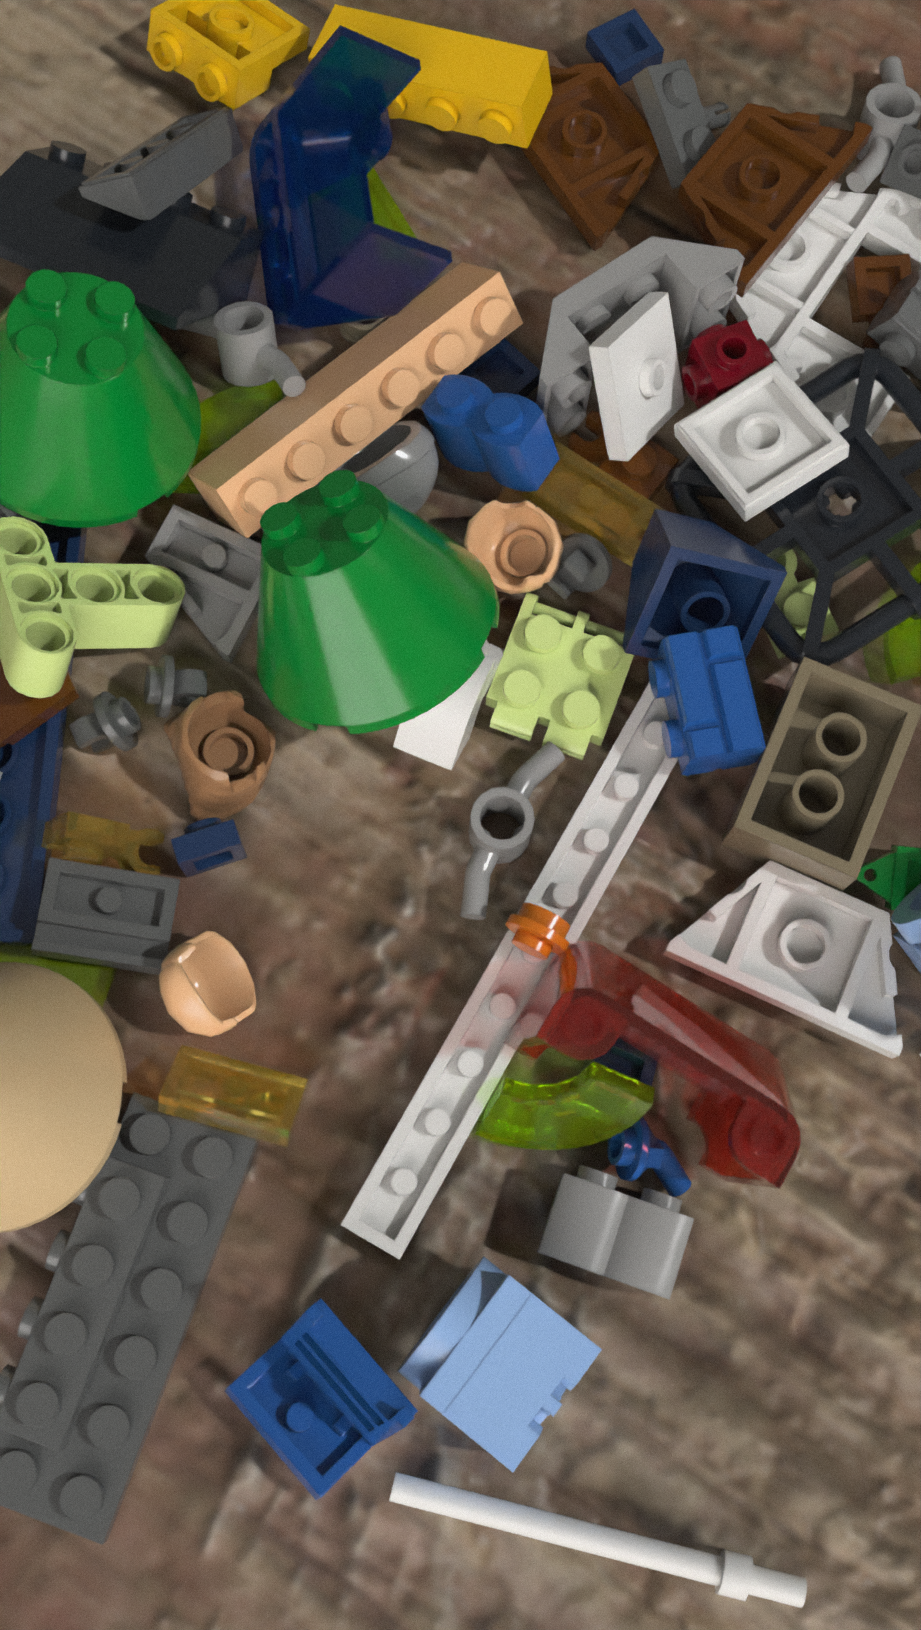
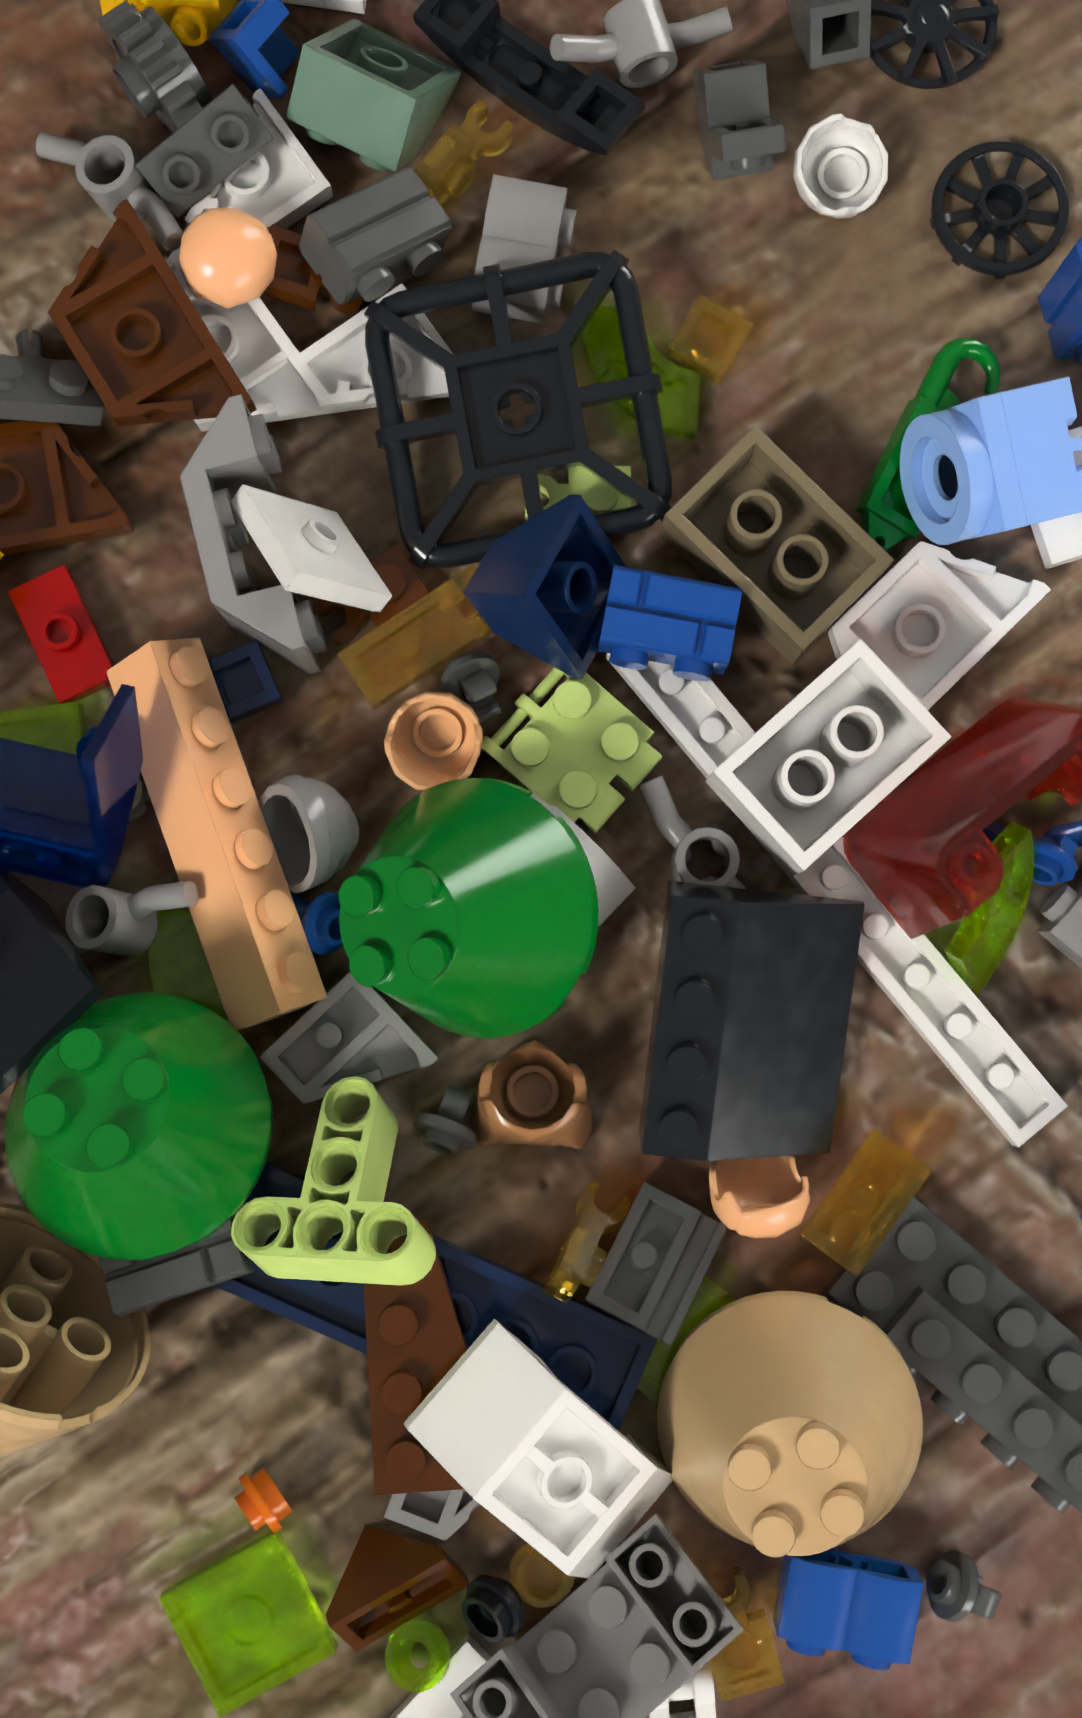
camera: 65 degrees left, 10 degrees up
dark grey plate [69,691,141,754] -> none
dark blue plate [171,817,248,878] -> none
blue brick [421,374,560,492] -> none
orange plate [505,903,571,960] -> none
white plate [674,361,850,522] -> none
dark red brick [681,319,773,409] -> none
none -> red plate [7,565,114,706]
none -> light nougat hair [179,207,277,309]
none -> black slope [639,881,865,1161]
none -> white brick [705,639,951,876]

